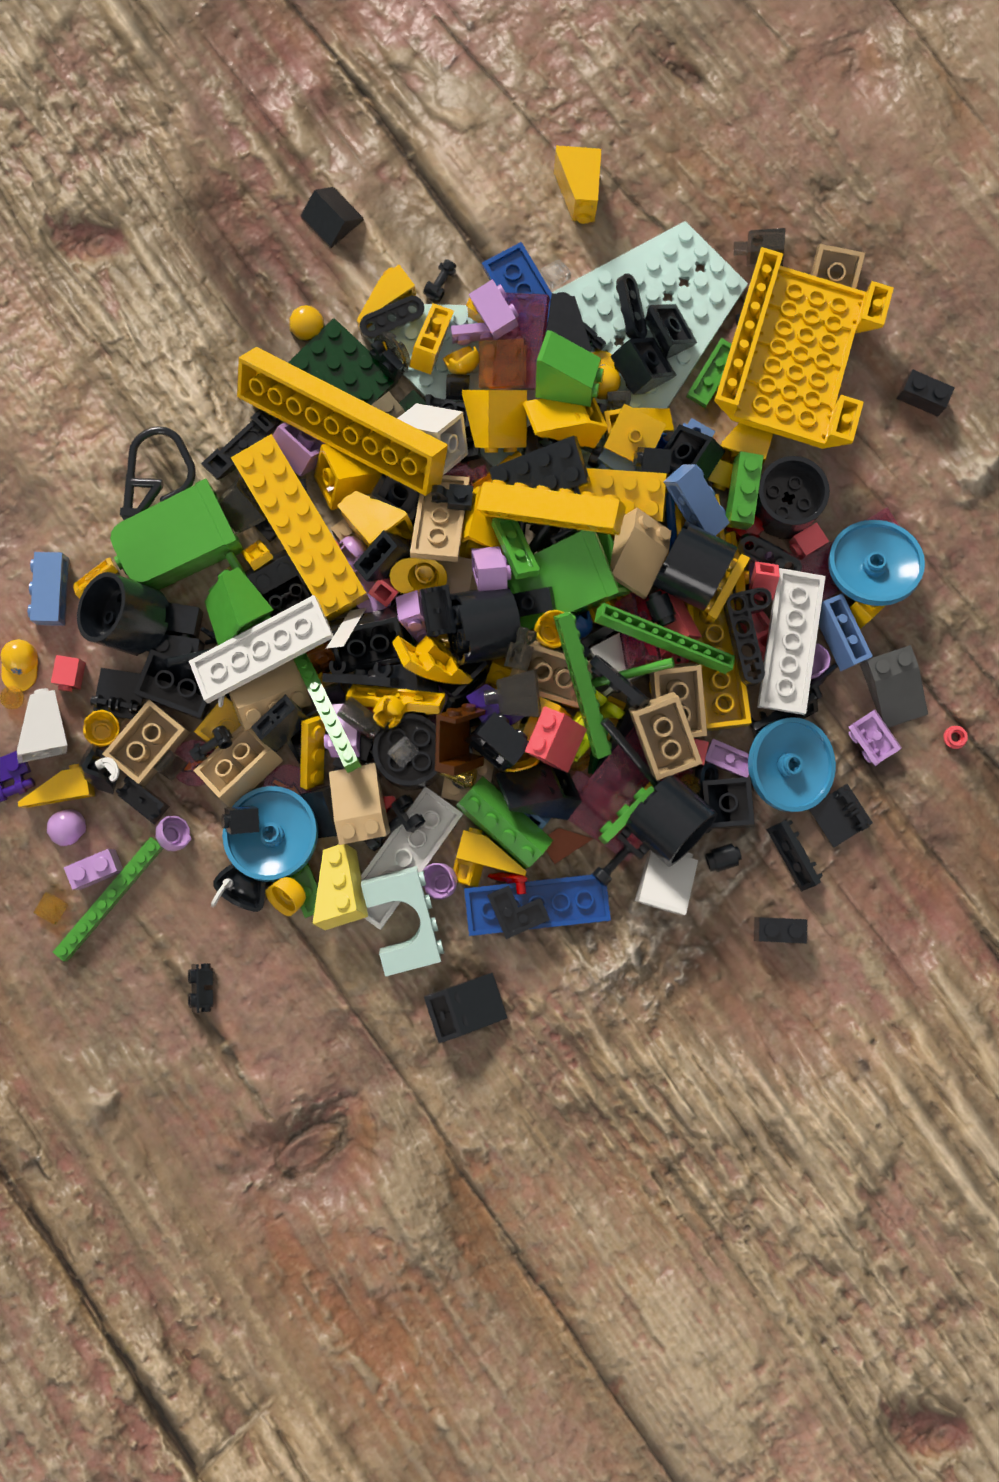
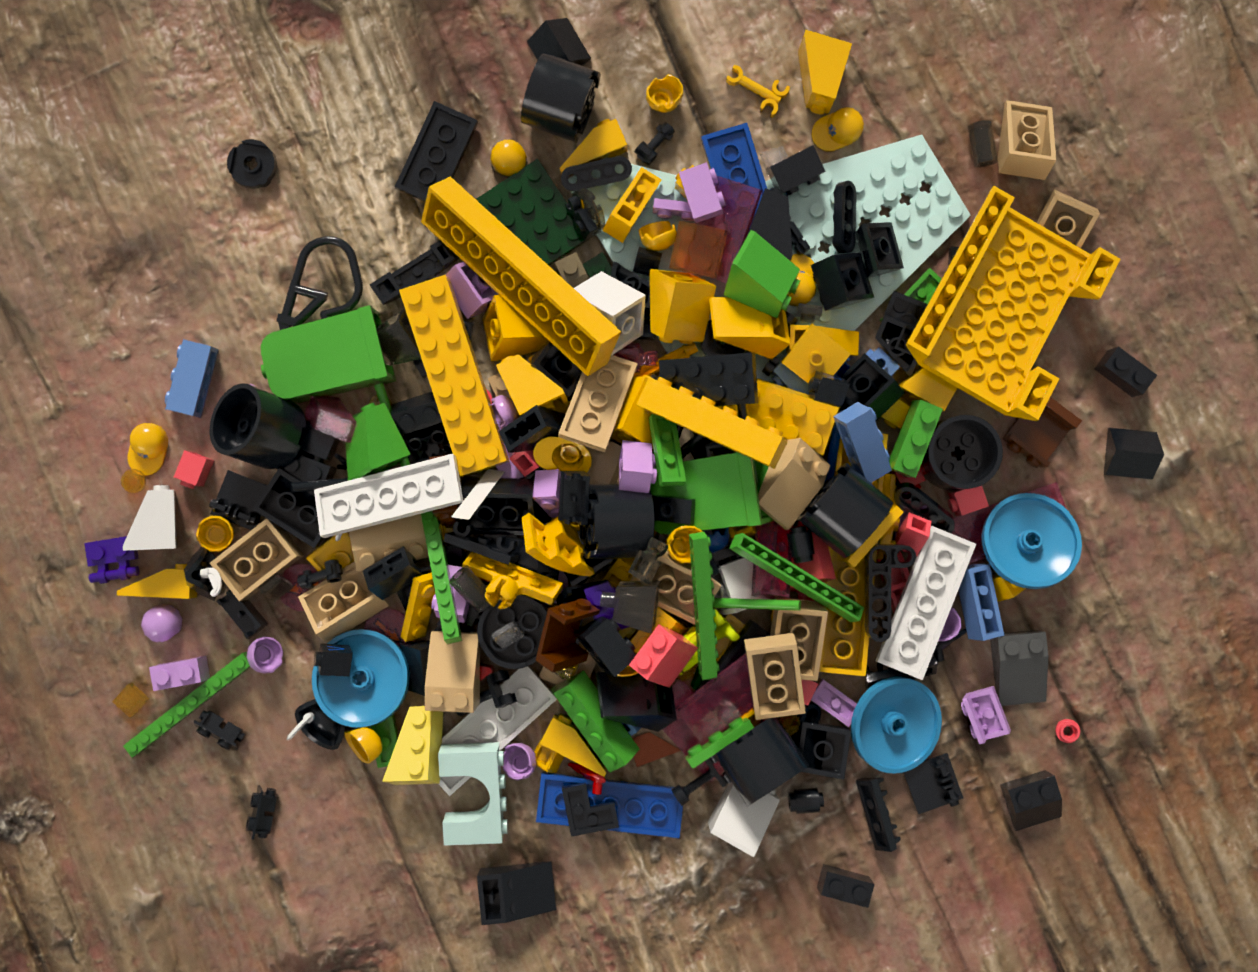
camera: 15 degrees right, 5 degrees up
yellow plate [73,557,119,599] -> none
yellow plate [241,540,274,571] -> none
black plate [431,484,473,511] -> none
black plate [590,655,650,709] -> none
black bar [600,717,661,787] -> none
clear smoke torso [733,228,786,267] -> none
none -> black hinge [194,710,246,751]
none -> black plate [227,139,277,189]
none -> clear pink slope [305,396,356,442]
none -> black plate [395,101,478,202]
none -> black brick [521,52,601,143]
none -> yellow hair [646,74,683,113]
none -> yellow bar [726,65,790,118]
none -> black brick [766,145,826,196]
none -> yellow cap [812,107,864,152]
none -> black slope [875,291,928,376]
none -> clear smoke piece [968,120,998,168]
none -> tan slope [998,100,1056,180]
none -> black slope [1000,770,1062,831]
none -> reddish brown panel [1003,397,1082,468]
none -> black slope [1104,428,1164,480]

